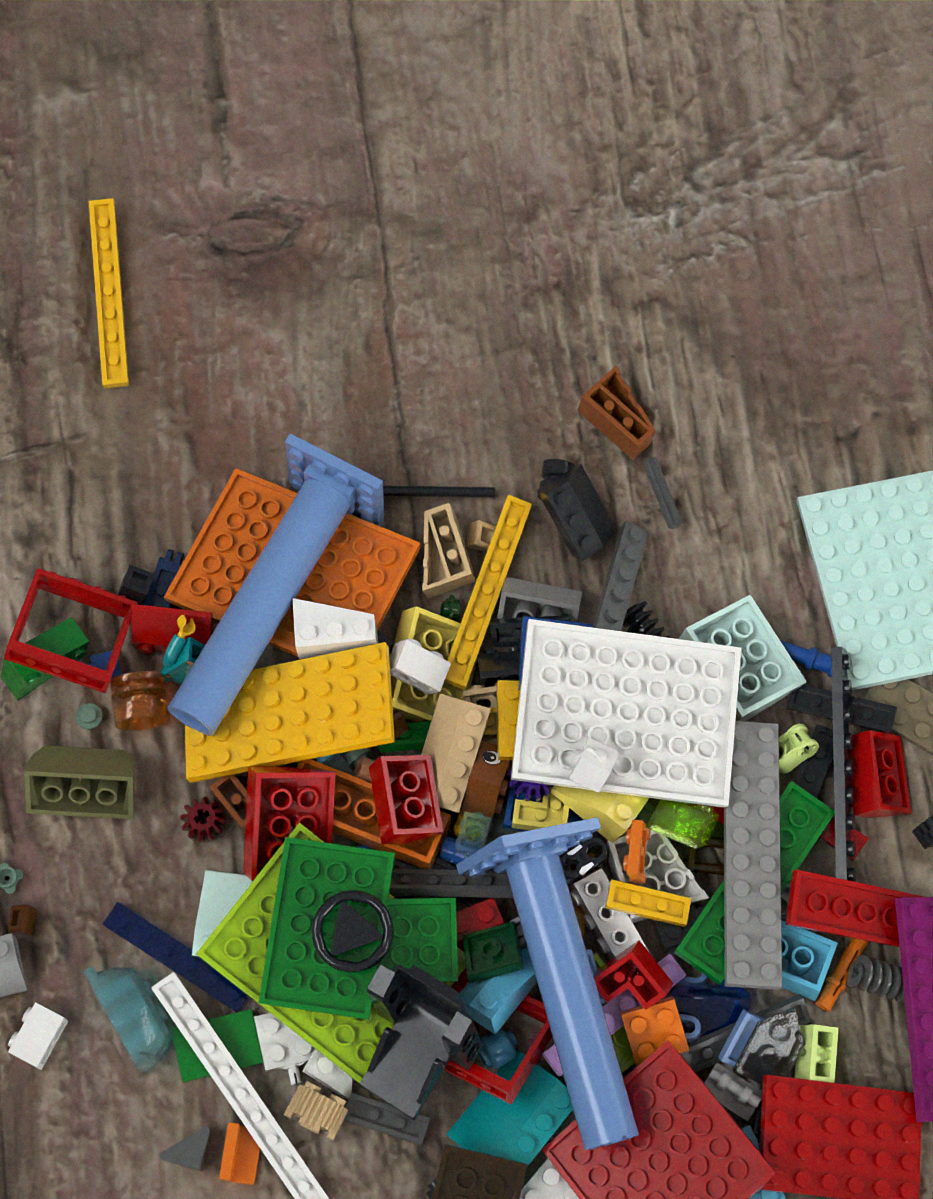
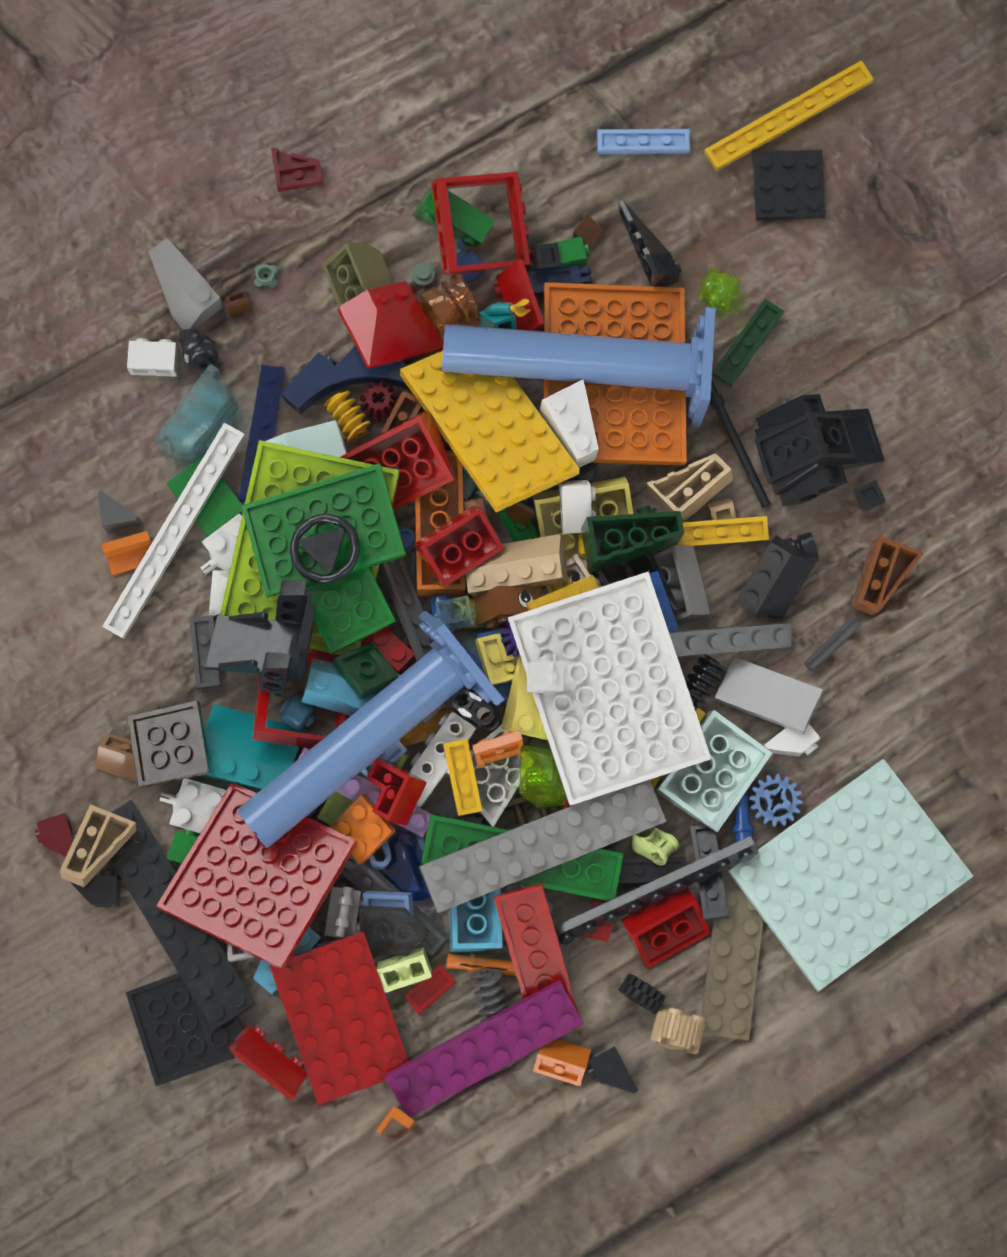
camera: 70 degrees right, 5 degrees up
tan brick [284,1081,348,1141] -> none
none -> black head [179,329,219,370]
none -> dark blue arch [281,346,411,415]
none -> yellow piece [324,391,371,444]
none -> red slope [337,281,444,369]
none -> red tile [403,964,457,1015]
none -> green brick [554,237,590,267]
none -> reddish brown slope [573,215,605,250]
none -> dark green wedge [581,511,684,573]
none -> light blue tile [597,129,690,154]
none -> black wedge [618,200,682,287]
none -> clear neon green head [698,267,741,311]
none -> dark green plate [712,299,785,387]
none -> light grey tile [715,657,823,734]
none -> medium blue gear [749,774,803,828]
none -> black plate [752,150,826,221]
none -> black piece [754,394,885,506]
none -> white slope [764,725,820,757]
none -> black plate [853,480,886,512]

